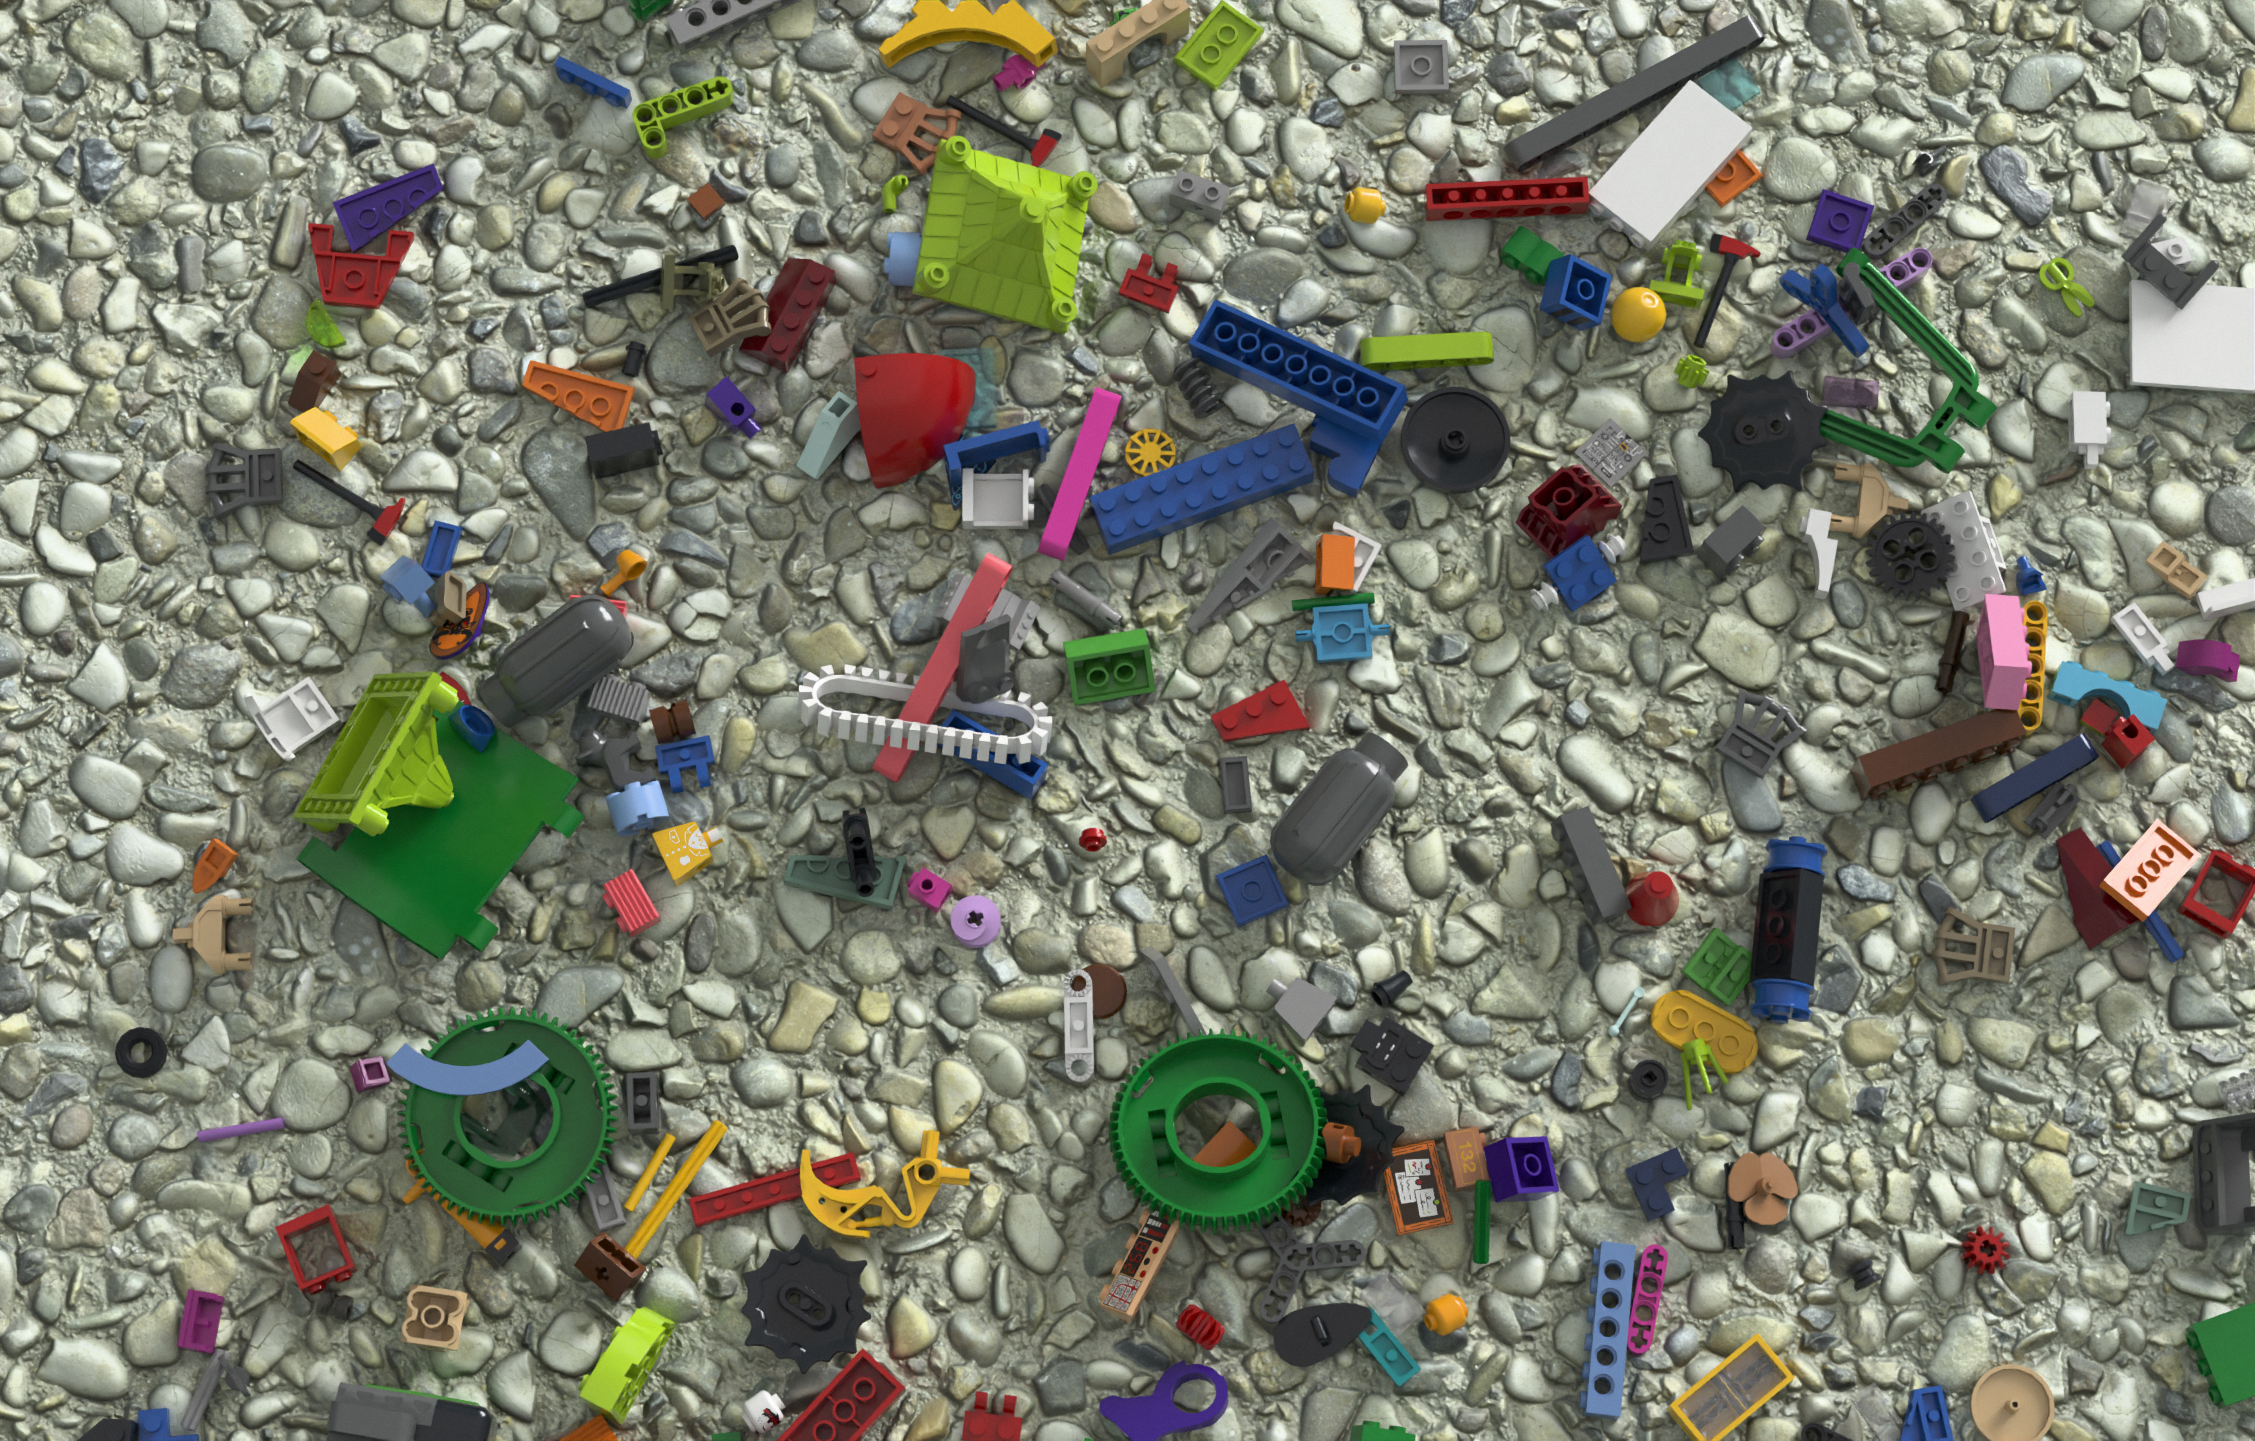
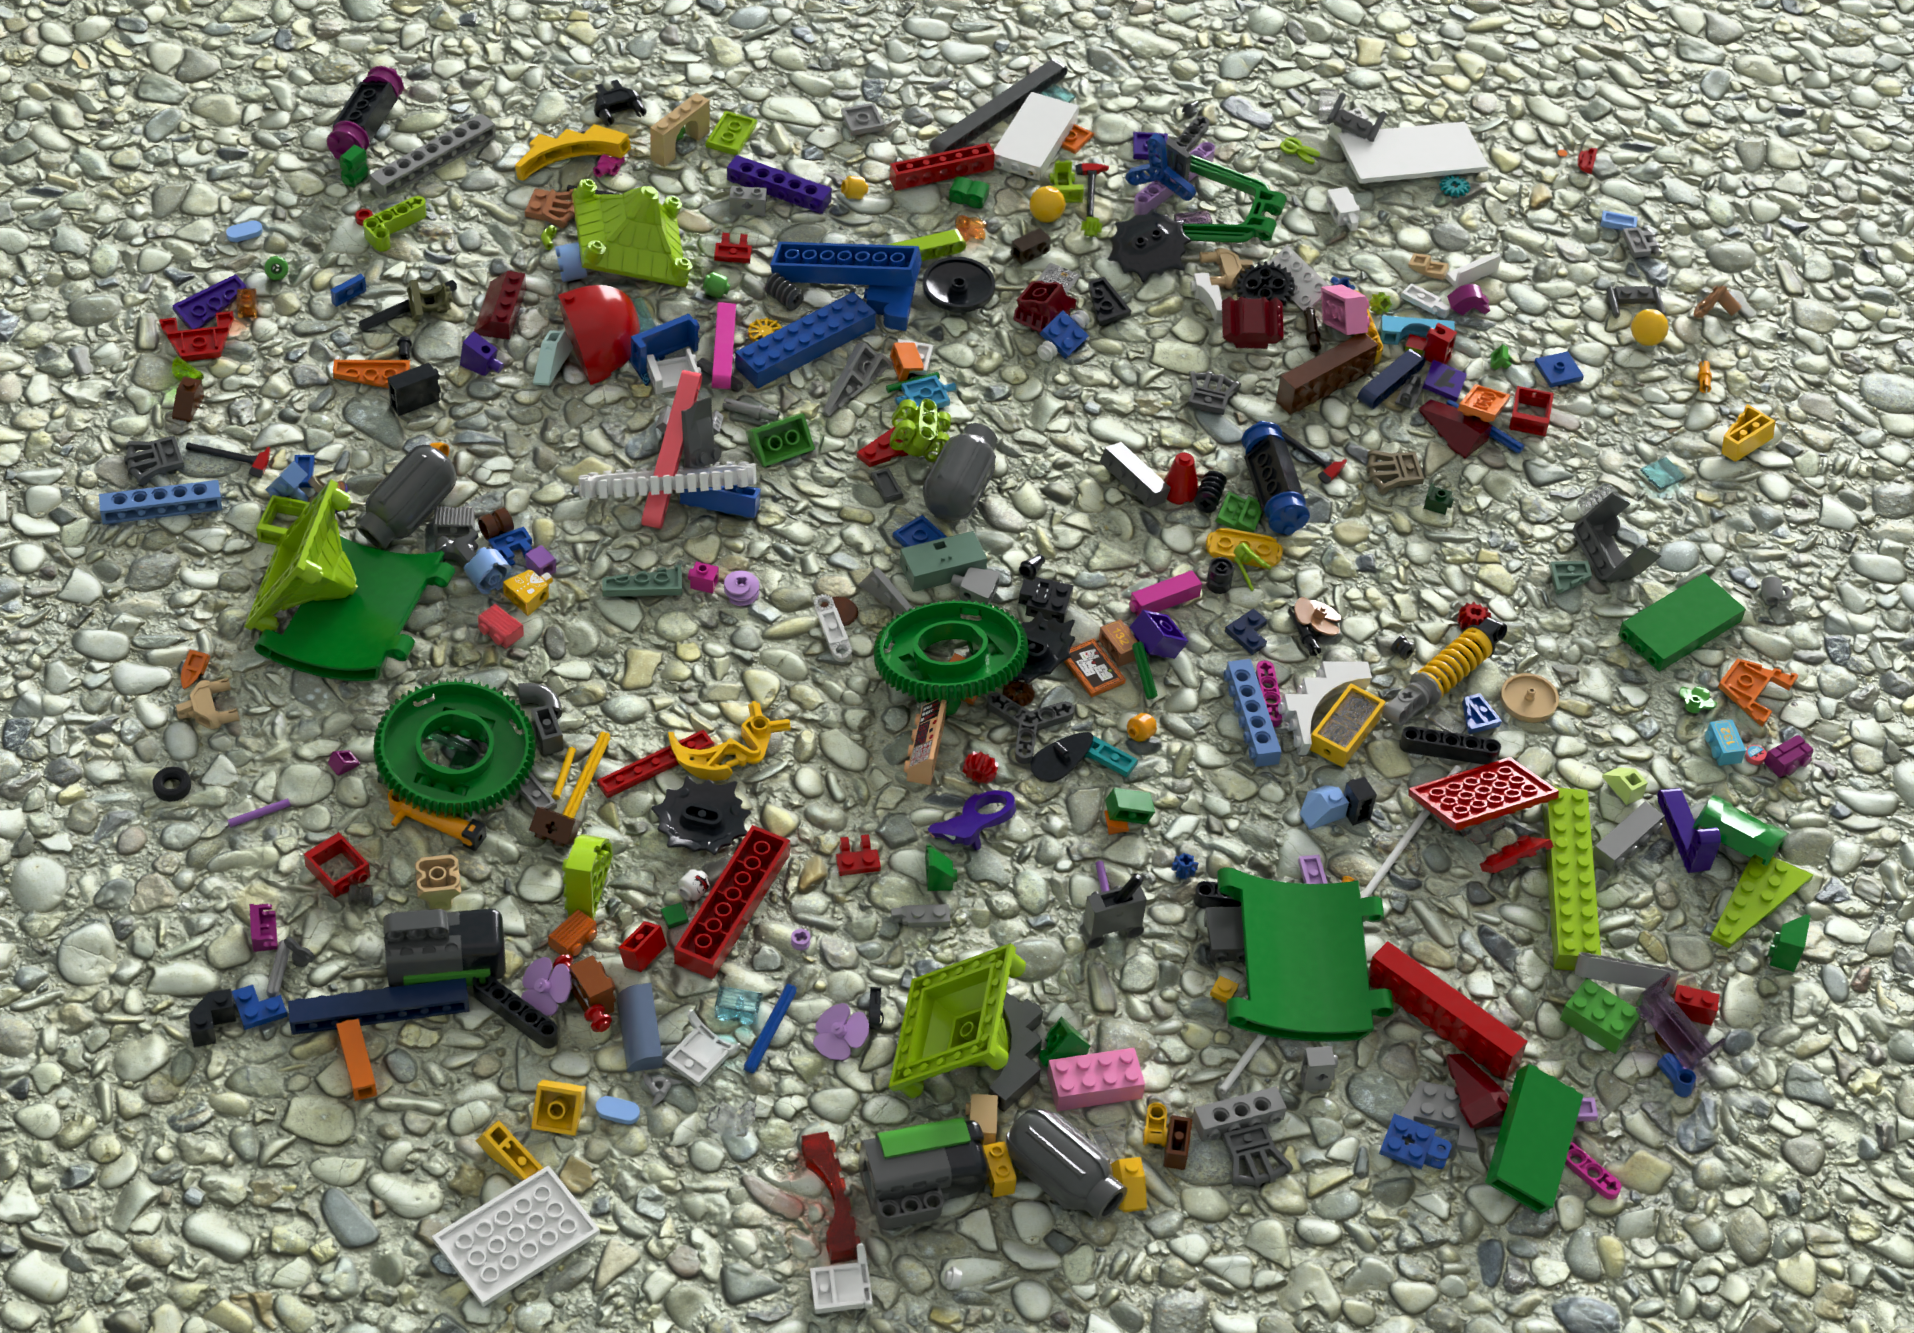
camera: 20 degrees left, 25 degrees down
white piece [244,677,341,762] -> none
yellow slope [290,407,361,472] -> none
medium blue tile [386,1040,549,1096] -> none
blue piece [448,705,495,753] -> none
blue plate [554,56,632,109] -> none
dark orange tile [687,183,725,221] -> none
dark tan plate [688,278,771,358] -> none
black connector [842,808,876,897] -> none
red plate [1079,828,1107,852] -> none
dark orange piece [1322,1122,1361,1164] -> none
clear brick [1360,1269,1425,1338] -> none
blue brick [1539,254,1612,331] -> none
light aqua hinge [1608,987,1645,1037] -> none
dark grey brick [1697,505,1766,579] -> none
none -> medium blue brick [99,480,222,525]
none -> light blue tile [226,221,263,242]
none -> clear orange brick [236,288,258,318]
none -> lime window [256,495,310,545]
none -> bright green head [264,256,289,280]
none -> blue plate [330,274,366,307]
none -> red tile [355,209,373,226]
none -> dark grey cylinder [518,683,562,719]
none -> medium lavender brick [525,545,556,577]
none -> bright green head [702,272,730,299]
none -> dark purple brick [727,155,832,214]
none -> lime piece [890,399,951,462]
none -> sand green brick [899,531,988,592]
none -> clear orange plate [955,215,987,242]
none -> dark brown brick [1010,228,1051,265]
none -> dark pink brick [1129,570,1202,616]
none -> black piece [1194,471,1227,513]
none -> dark red slope [1222,296,1284,349]
none -> white arch [1278,661,1372,755]
none -> black piece [1282,431,1347,484]
none -> lime gear [1369,292,1392,315]
none -> piece [1382,617,1507,726]
none -> dark purple tile [1422,360,1467,402]
none -> dark green brick [1423,483,1454,515]
none -> bright green tile [1491,344,1512,370]

